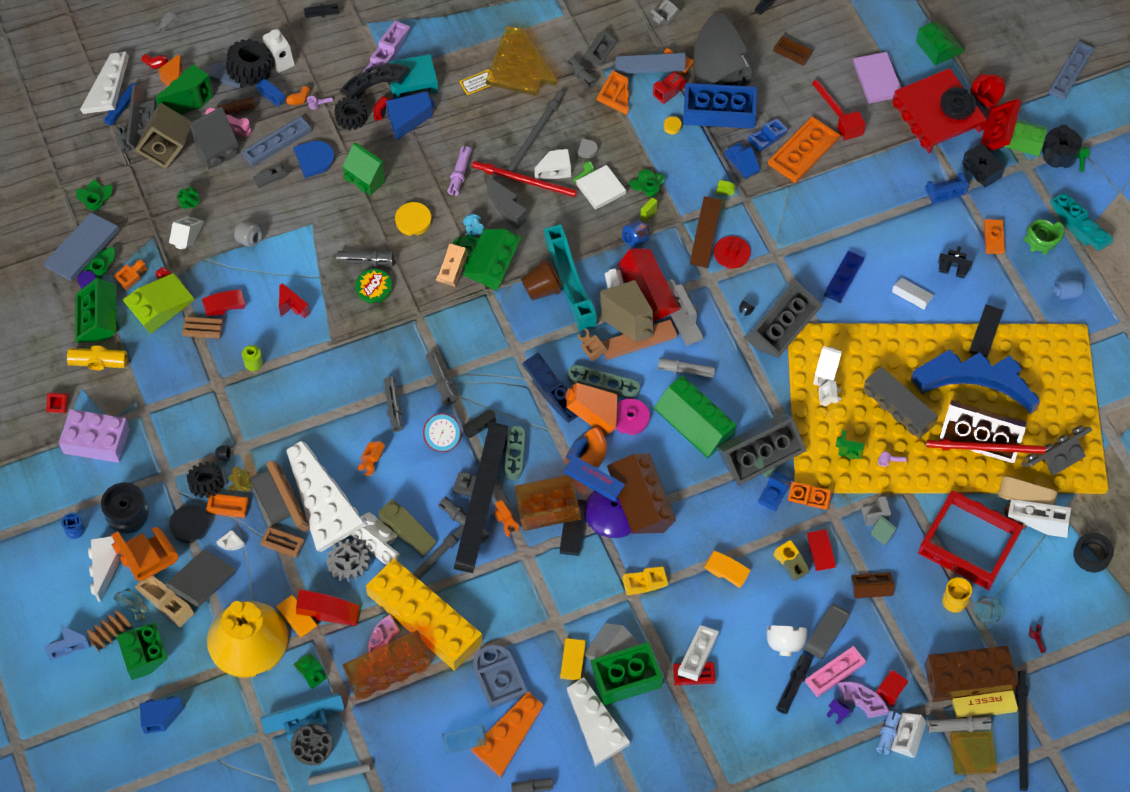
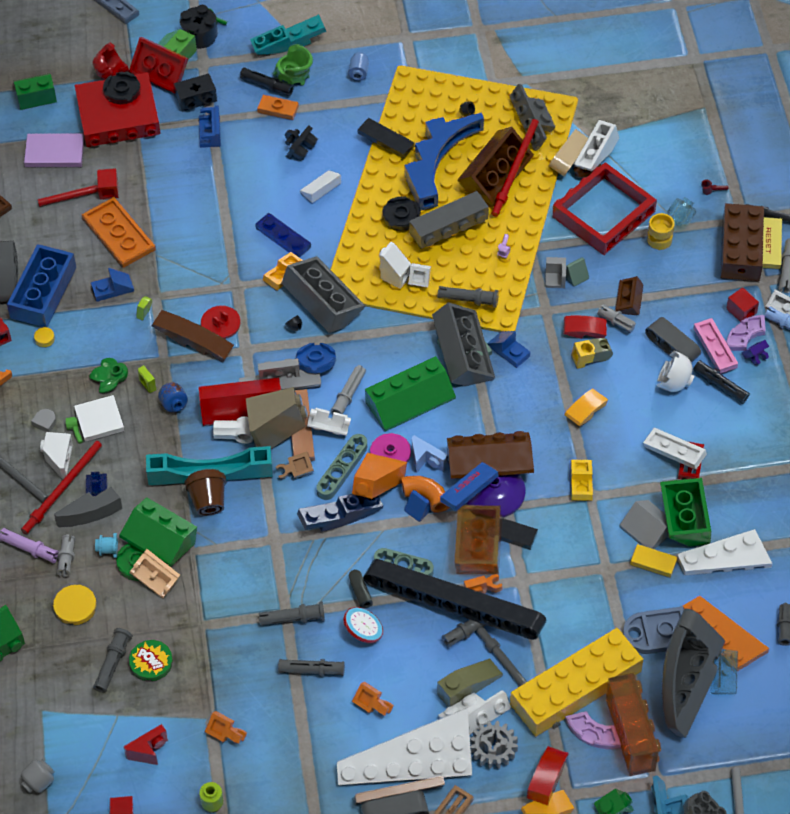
camera: 75 degrees left, 5 degrees down
dark grey tile [453,472,476,497] -> none
blue slope [748,118,788,152] -> none
orange slope [787,482,833,510] -> none
green bracket [835,430,864,459] -> none
black tyre [1073,532,1114,573] -> none
none -> light grey pin [57,534,76,577]
none -> clear blue tile [86,472,108,496]
none -> orange plate [205,711,247,744]
none -> black pin [240,67,294,96]
none -> light orange slope [263,252,303,290]
none -> blue tile [296,343,336,374]
none -> white hinge [307,408,351,436]
none -> black tile [383,197,421,231]
none -> light blue slope [412,435,448,472]
none -> dark grey pin [438,286,499,308]
none -> black hinge [459,101,475,117]
none -> light grey axle [598,304,636,332]
none -> dark grey panel [662,609,725,738]

